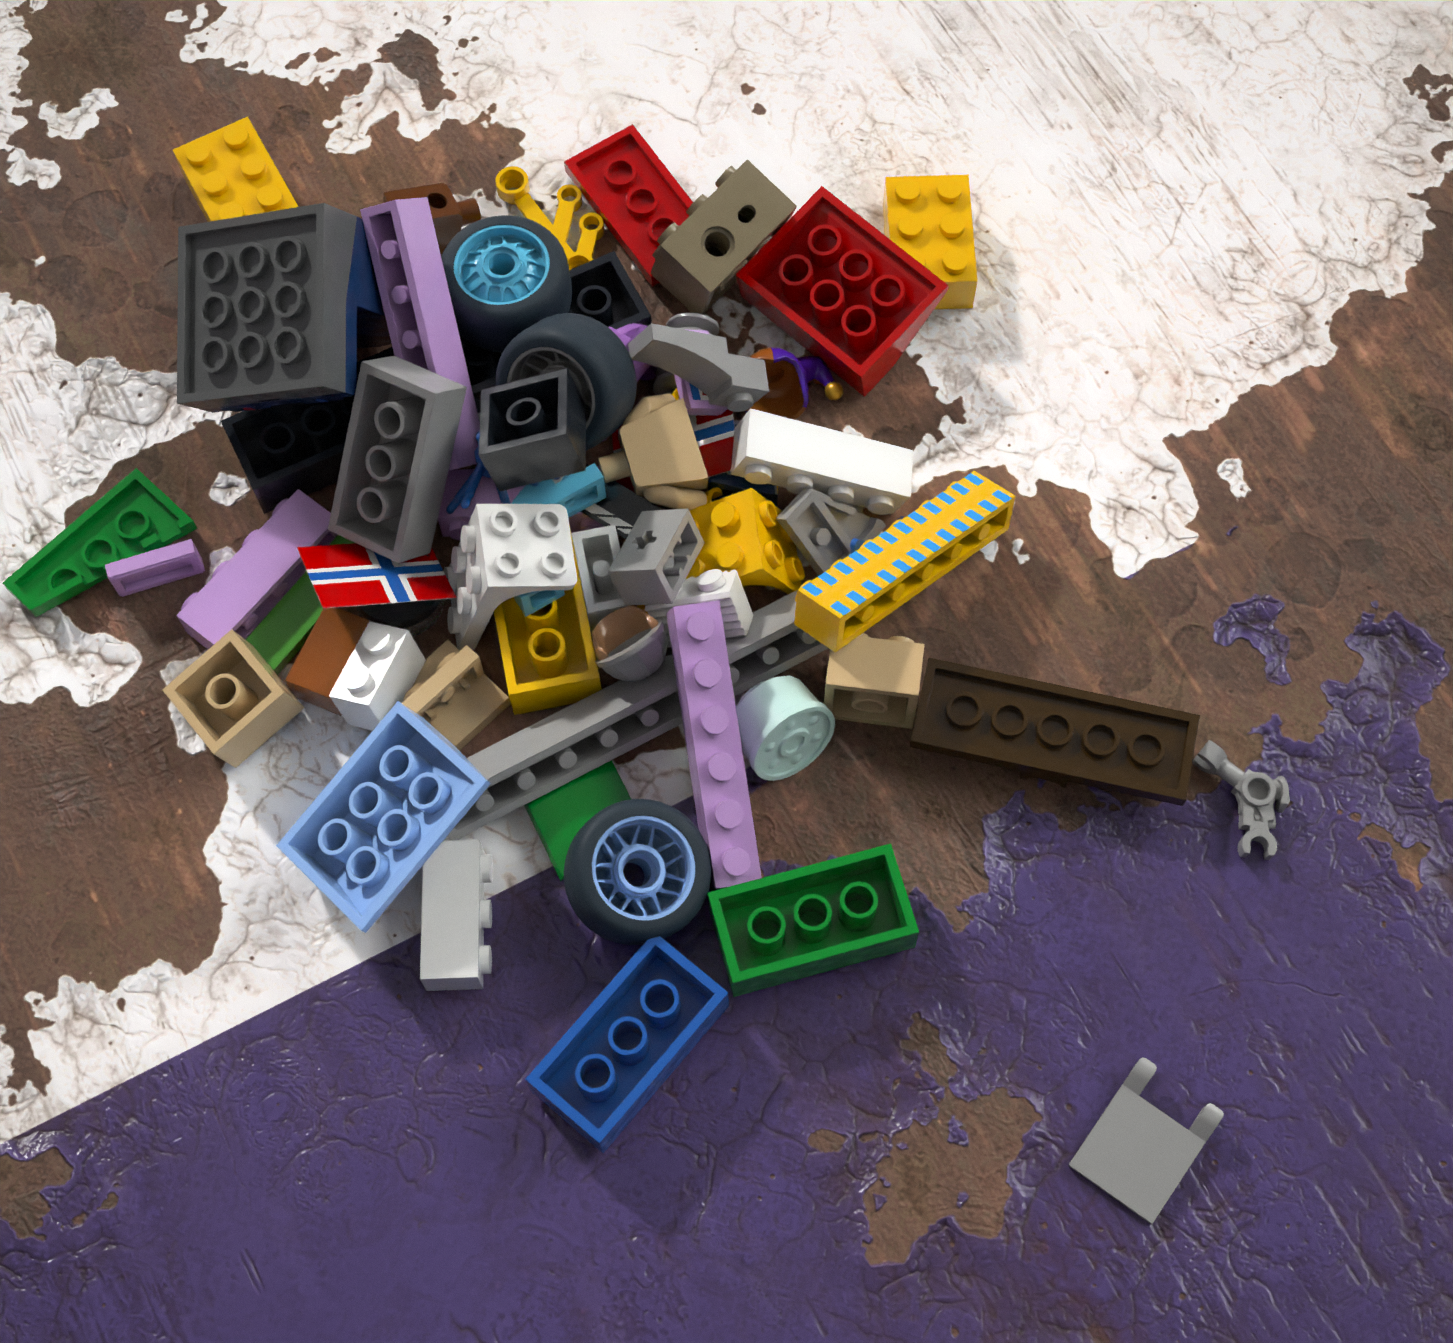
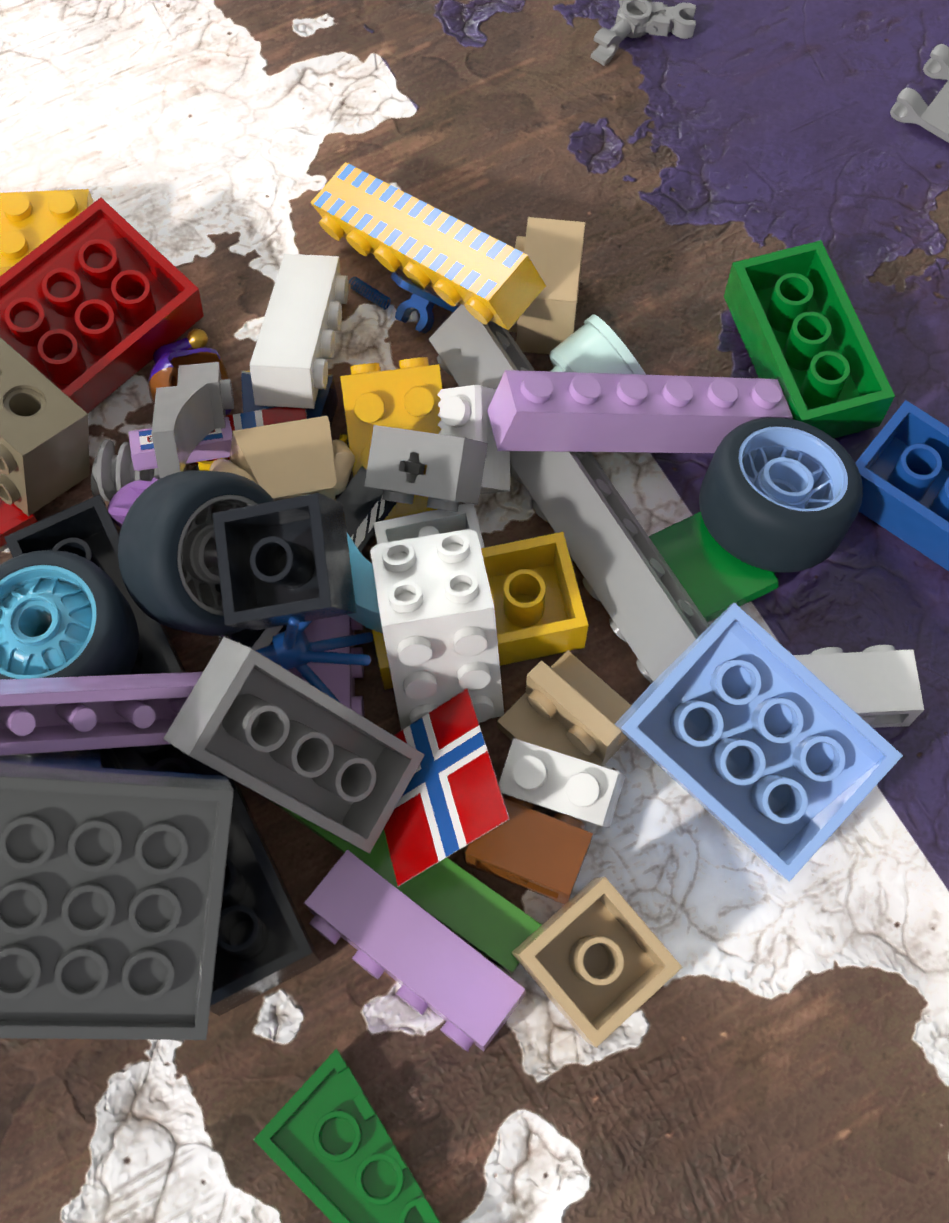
camera: 90 degrees left, 0 degrees up
lavender tile [105,539,205,597] -> none
piece [592,605,667,681] -> none
light grey wing [776,488,886,576] -> none
dark brown piece [909,658,1200,806] -> none

